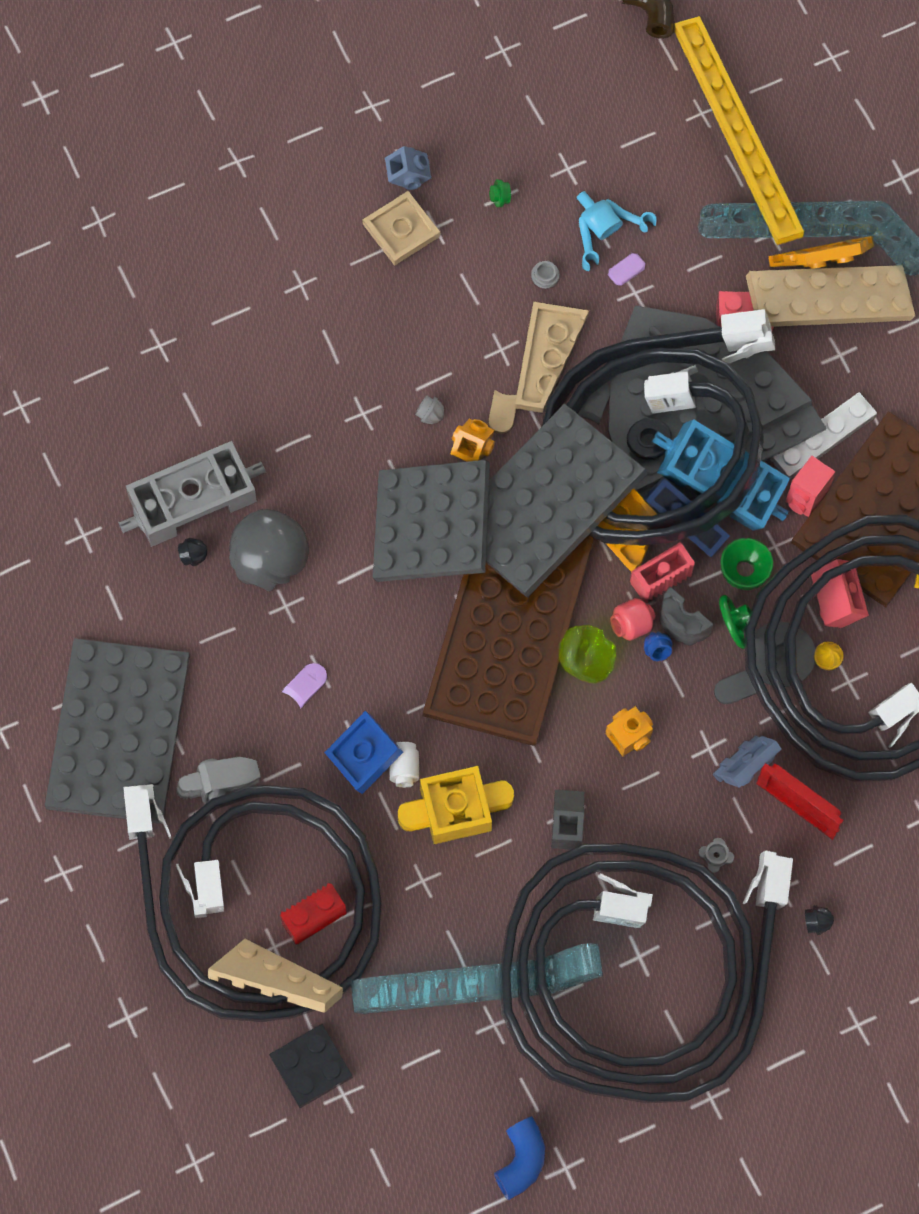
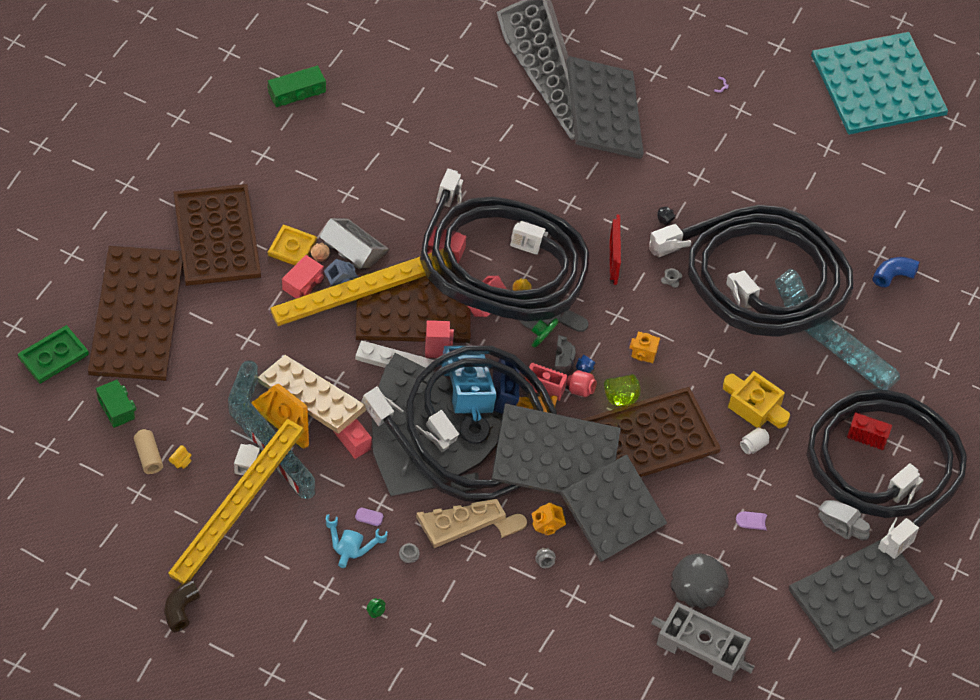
camera: 130 degrees left, 15 degrees down
black plate [178,538,207,566] -> none
tan wing [208,939,343,1013] -> none
black plate [269,1024,353,1108] -> none
blue plate [324,711,403,794] -> none
tan plate [363,191,440,266] -> none
sand blue brick [385,146,431,190] -> none
dark grey slope [551,789,585,850] -> none
sand blue plate [713,735,782,788] -> none
green piece [720,538,773,590] -> none
none -> tan brick [134,429,163,474]
none -> yellow plate [169,445,192,469]
none -> white brick [234,444,260,475]

